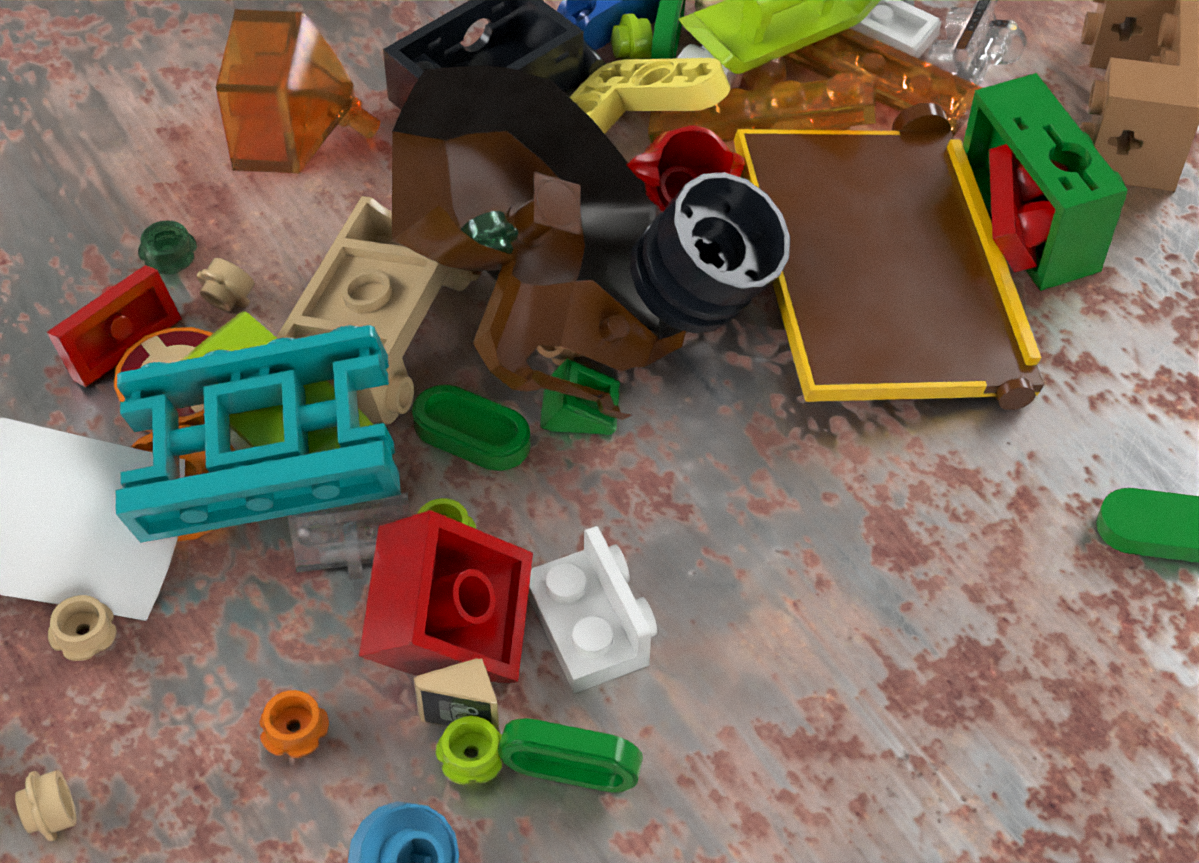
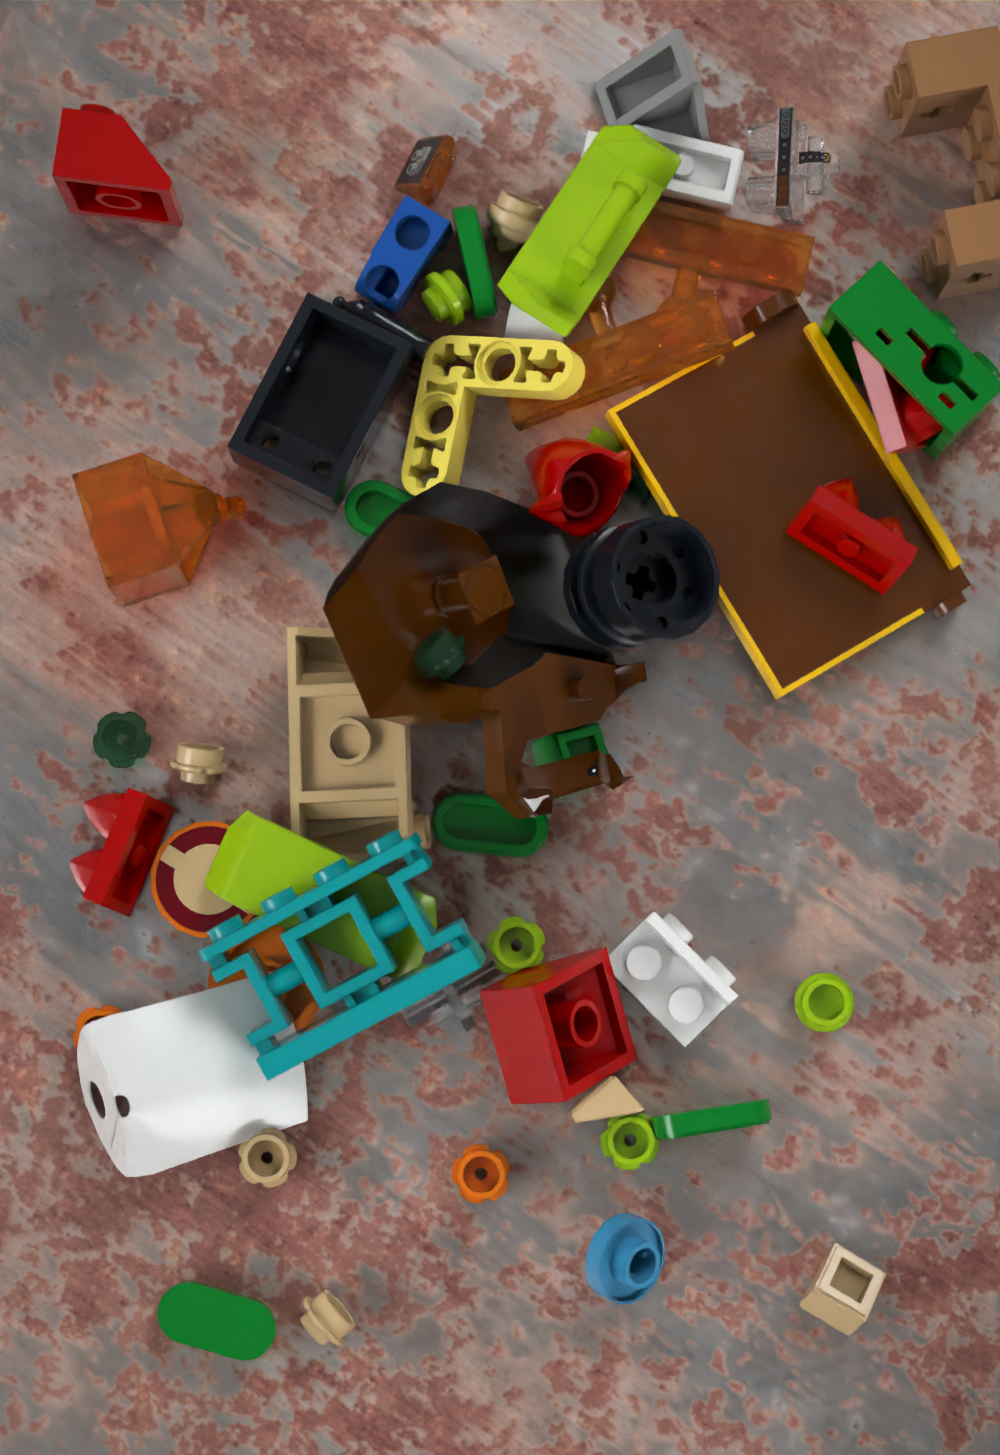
camera: 25 degrees left, 30 degrees up
none -> red tile [785,477,919,595]
none -> lime plate [794,973,854,1032]

